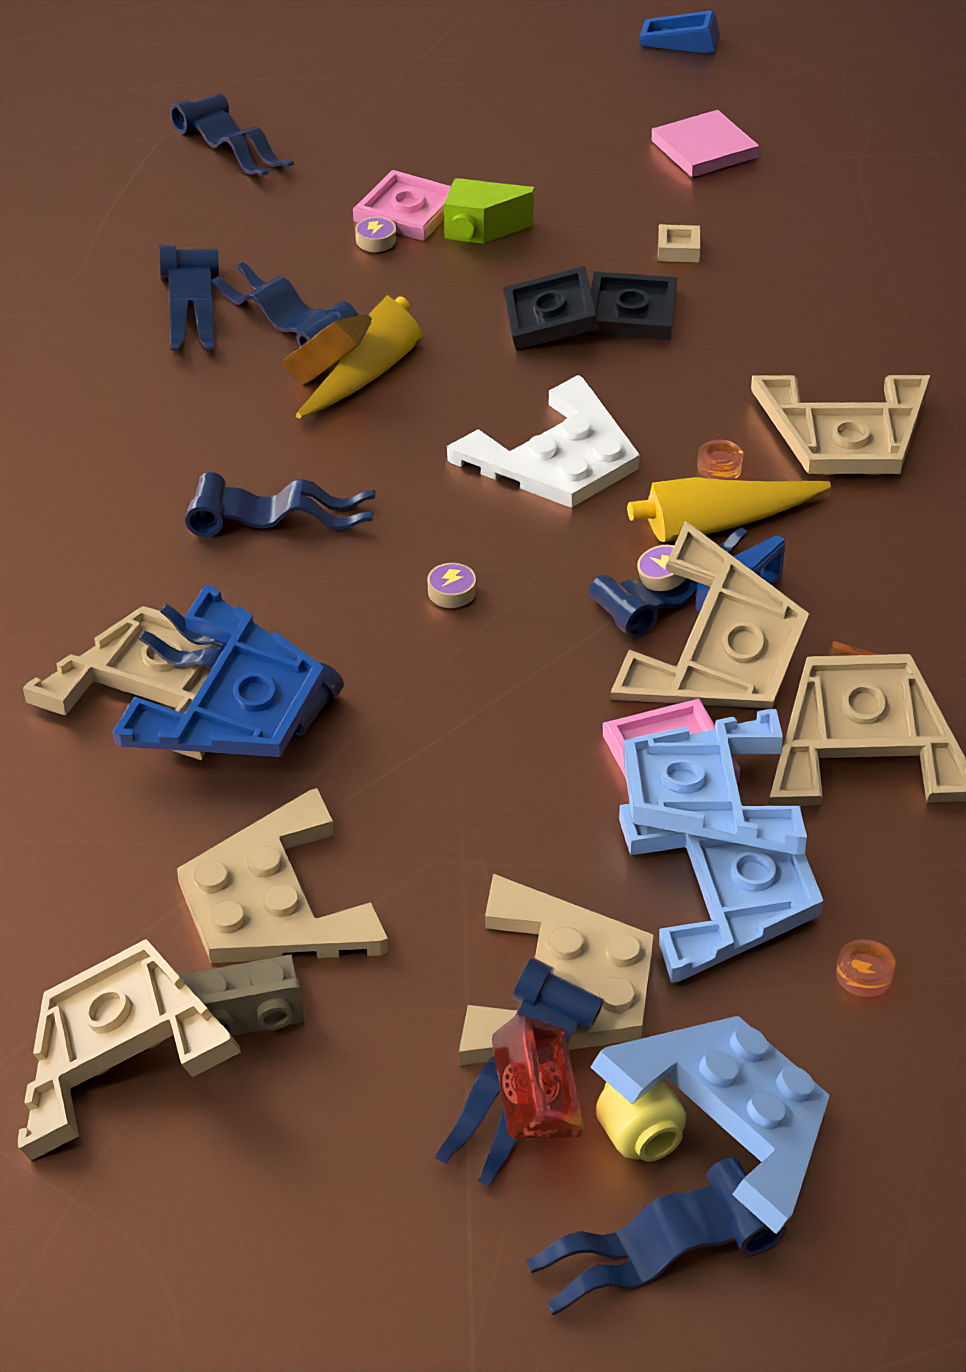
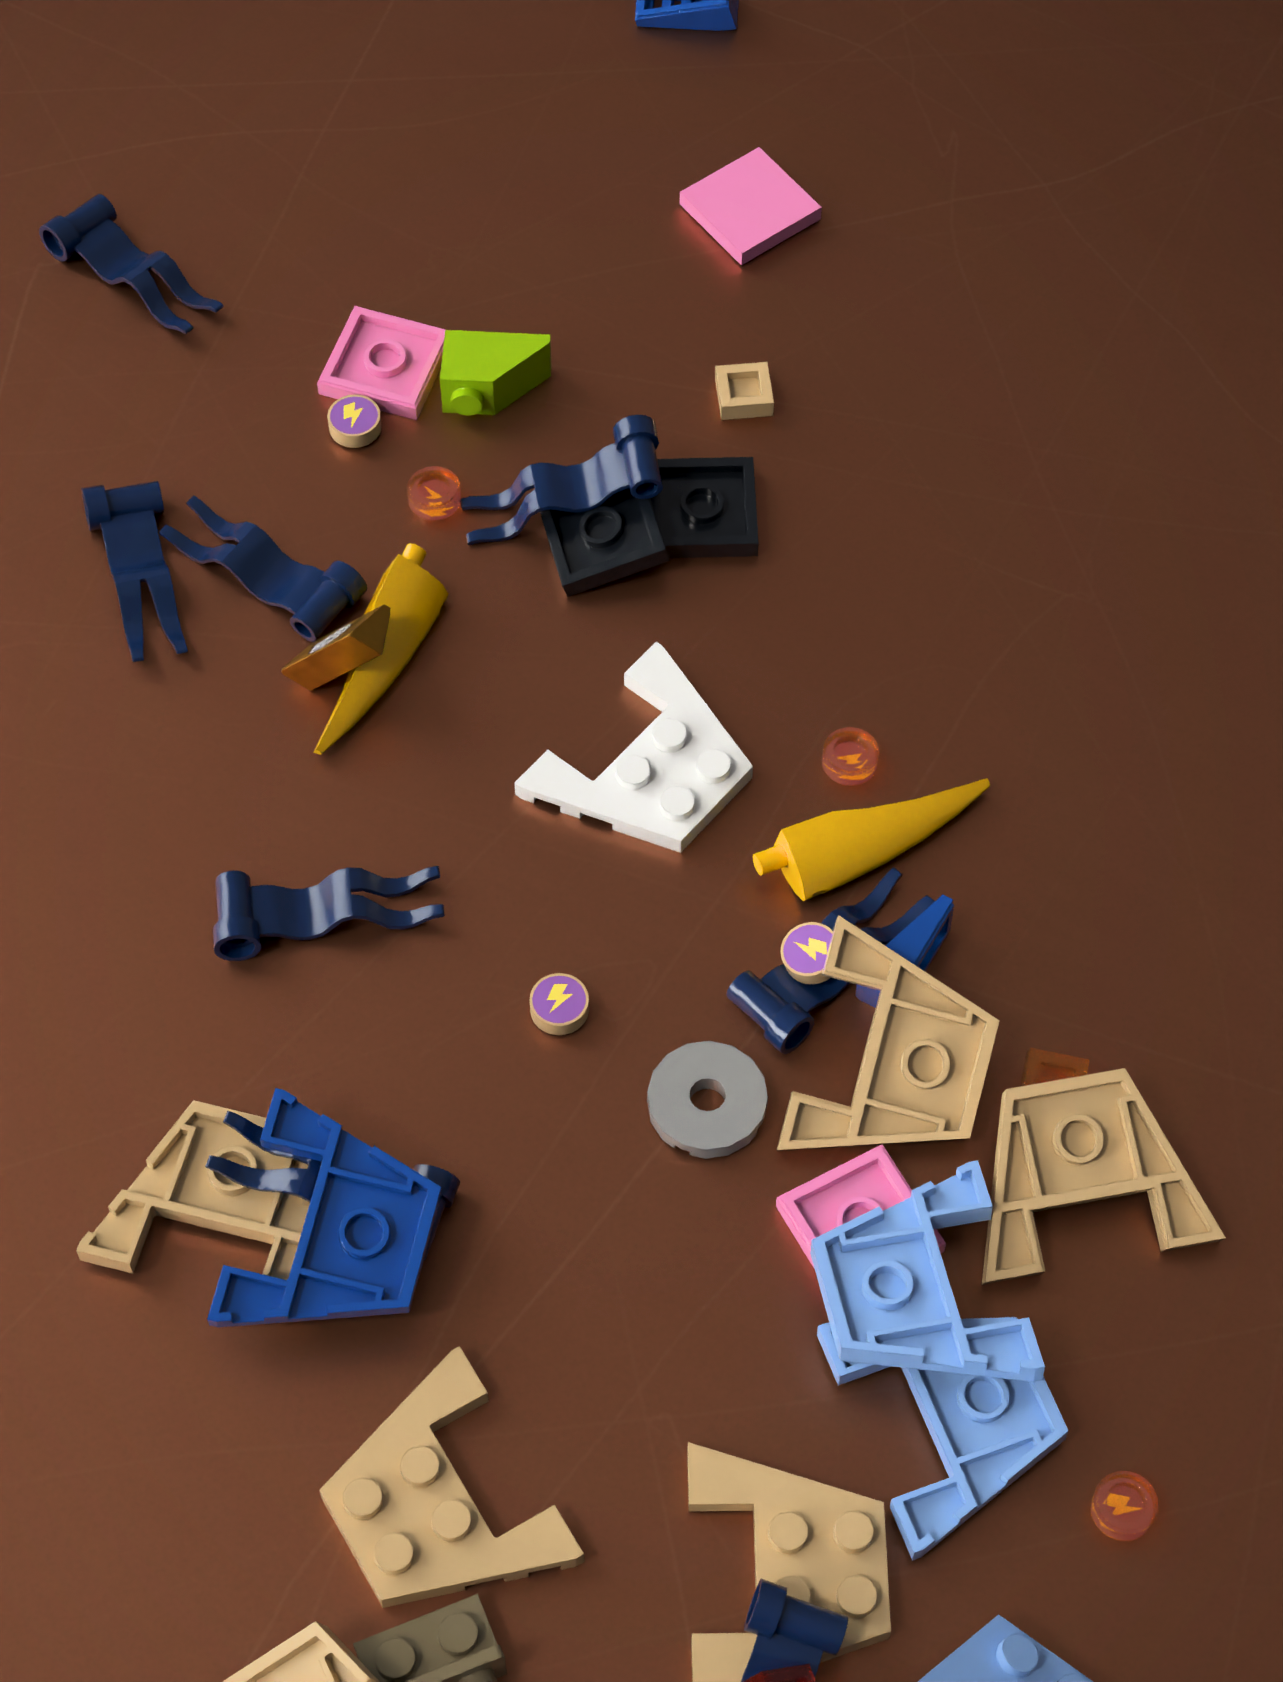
camera: 10 degrees left, 15 degrees up
tan wing [751,375,930,475] -> none
none -> clear orange tile [407,466,462,521]
none -> dark blue flag [460,415,663,545]
none -> light grey tile [647,1041,768,1159]

